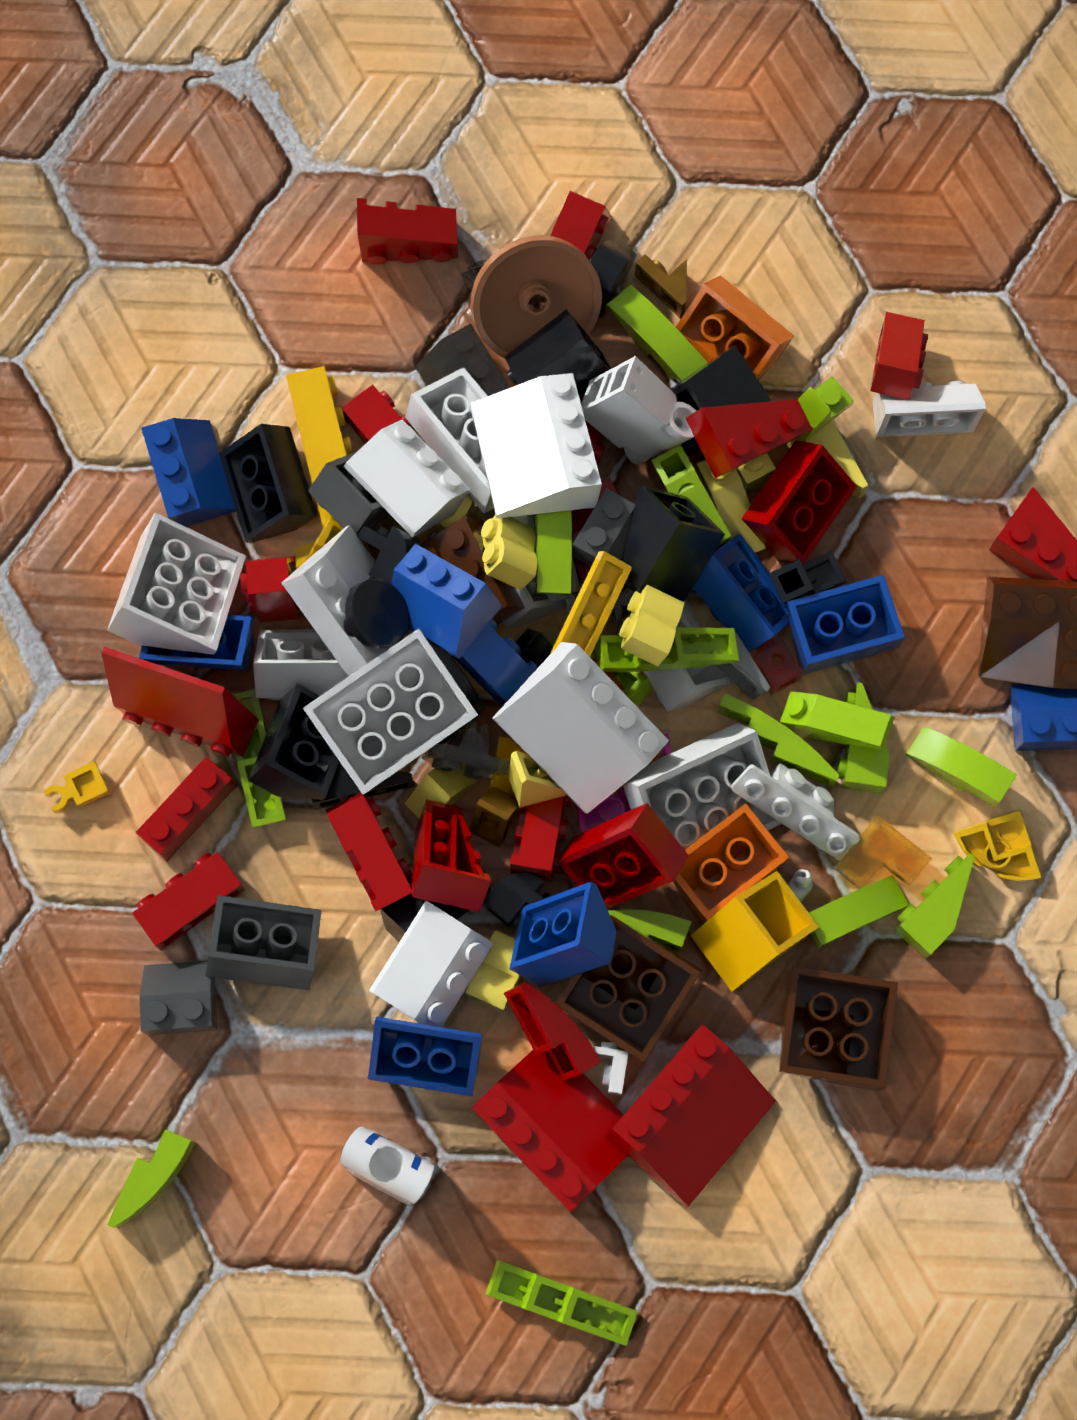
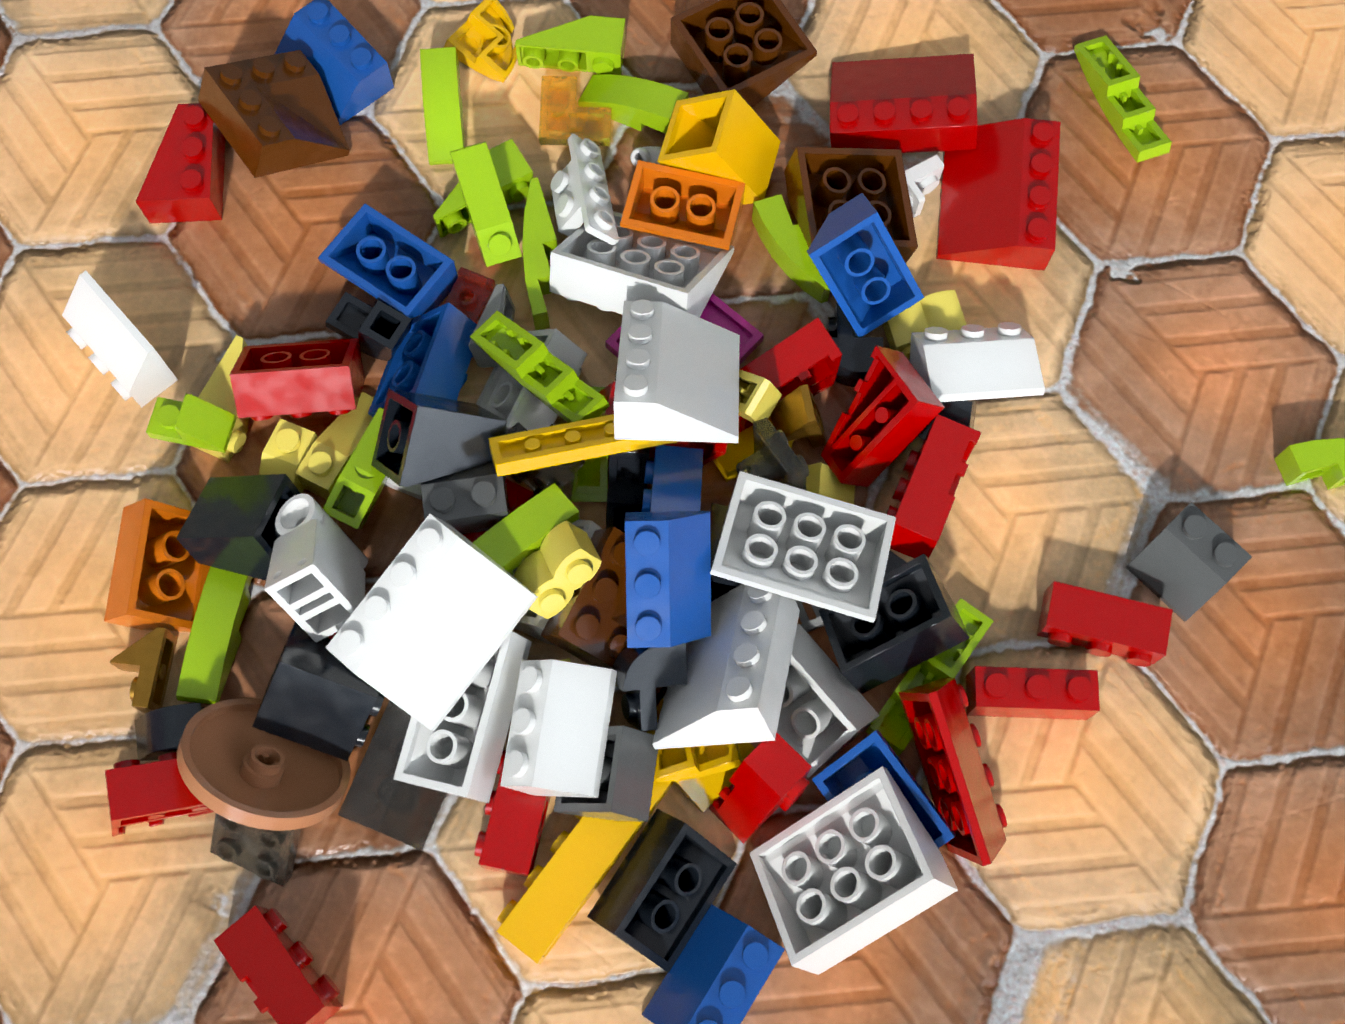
camera: 130 degrees left, 5 degrees down
yellow plate [44,761,110,813] -> none
dark grey slope [205,895,322,990] -> none
white piece [340,1127,435,1207] -> none
black tile [343,578,409,649] -> none
blue slope [368,1017,482,1097] -> none
red slope [504,982,601,1081] -> none
red brick [557,803,689,909] -> none
light yellow brick [619,585,684,666] -> none
red wedge [685,399,813,479] -> none
red brick [870,311,928,400] -> none

